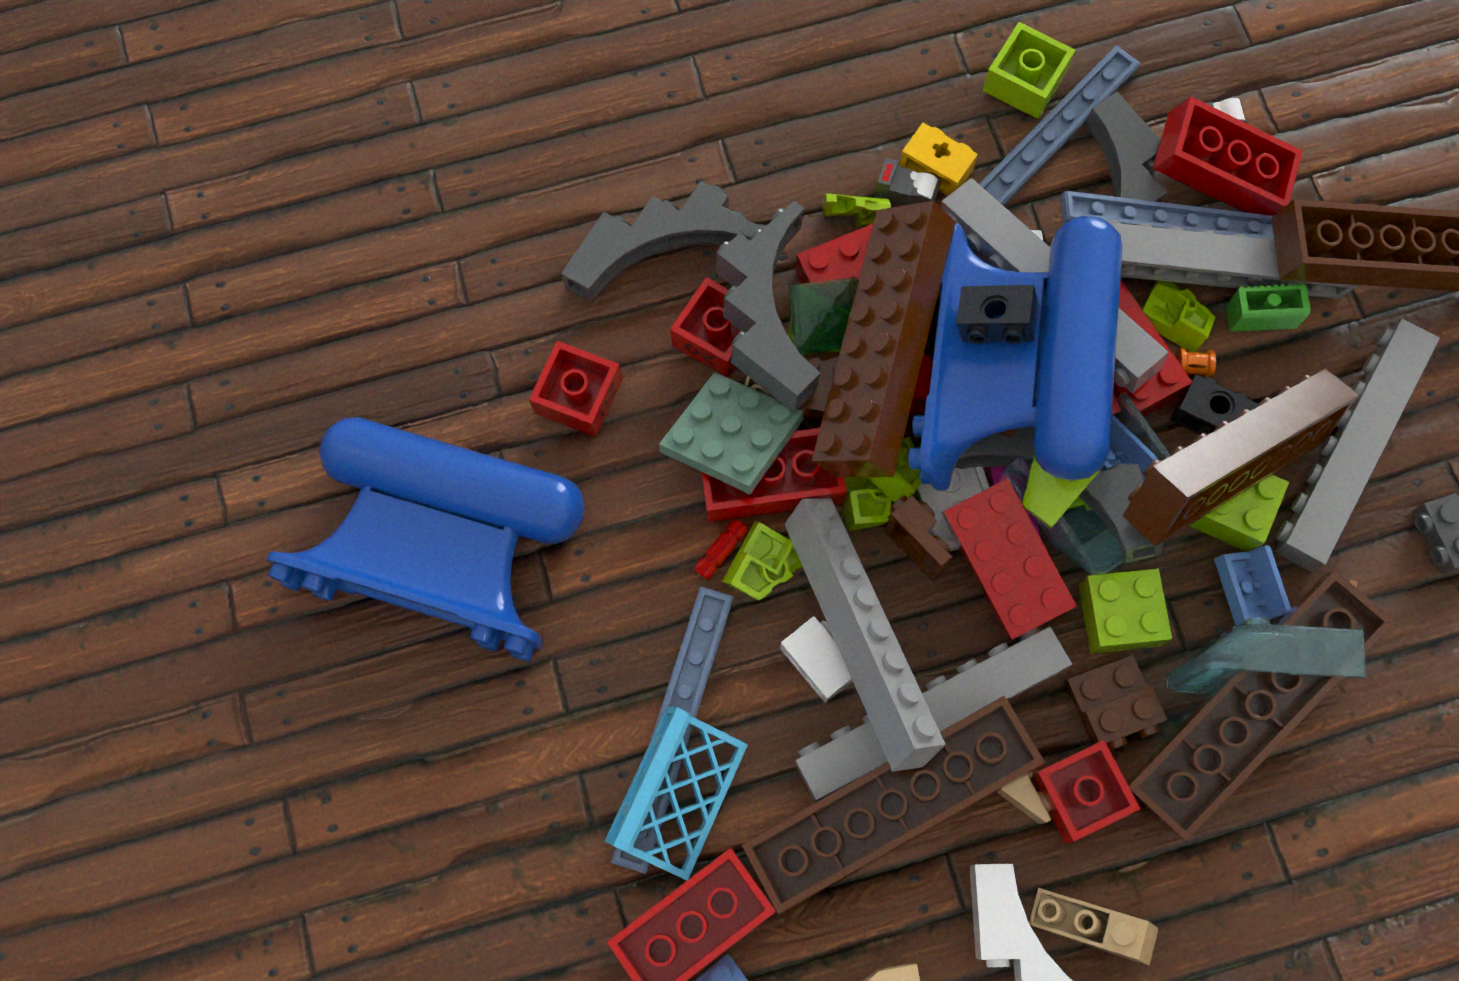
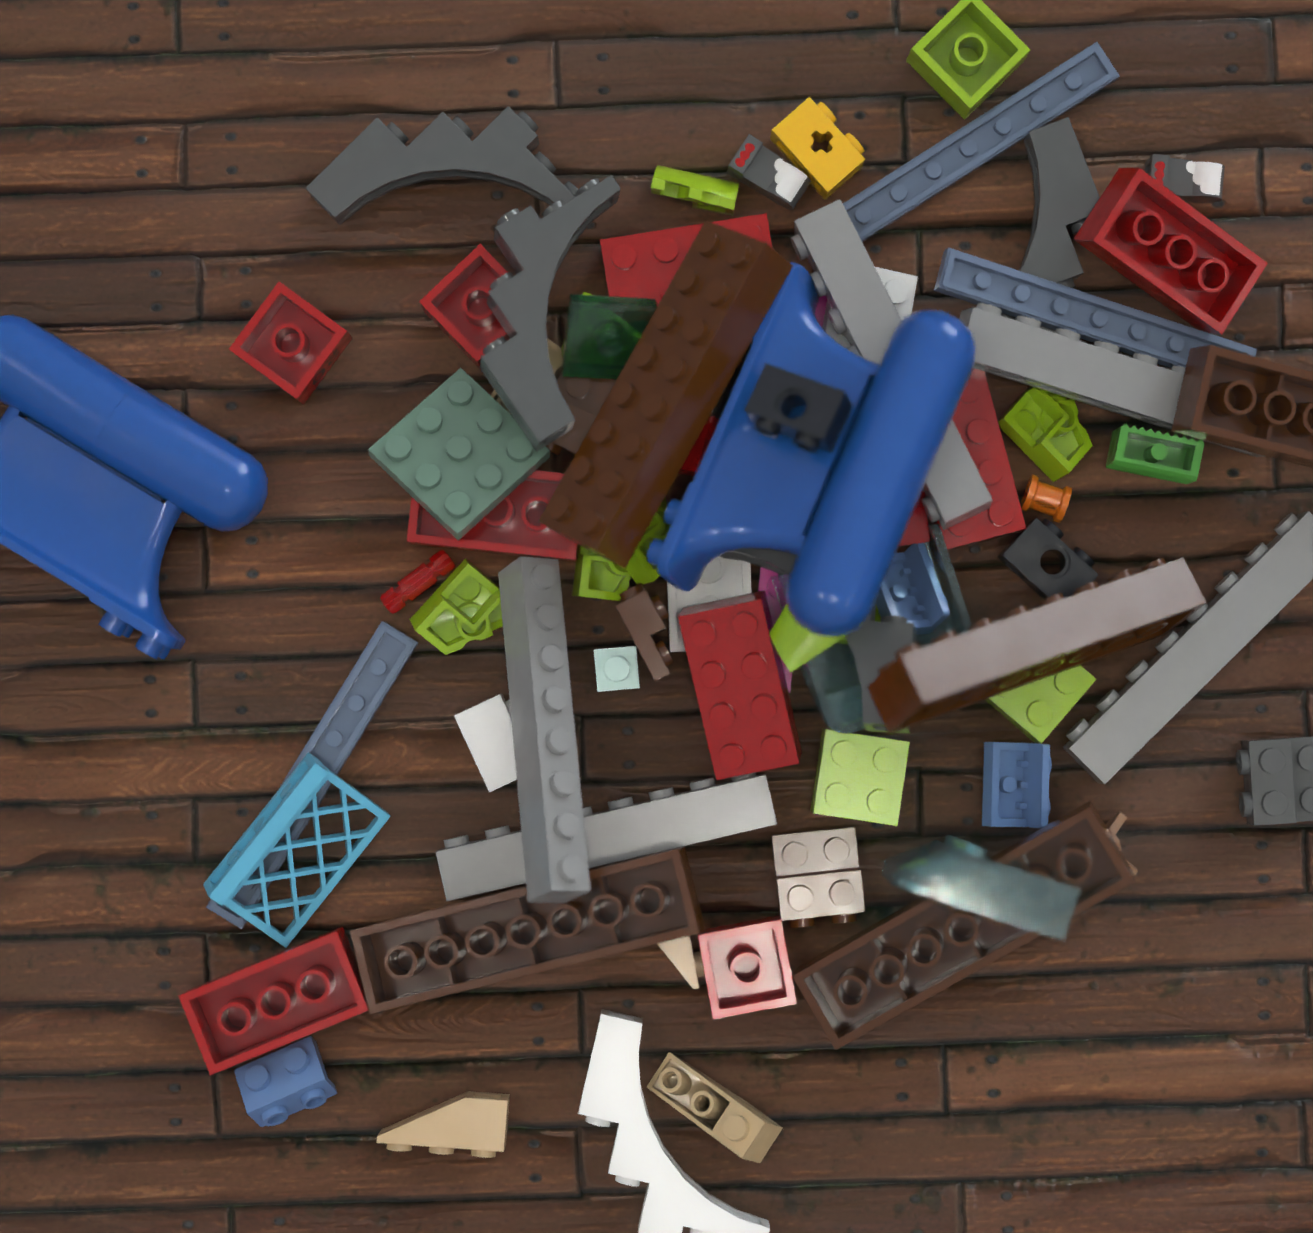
camera: 10 degrees right, 15 degrees up
none -> light aqua brick [594,646,640,692]

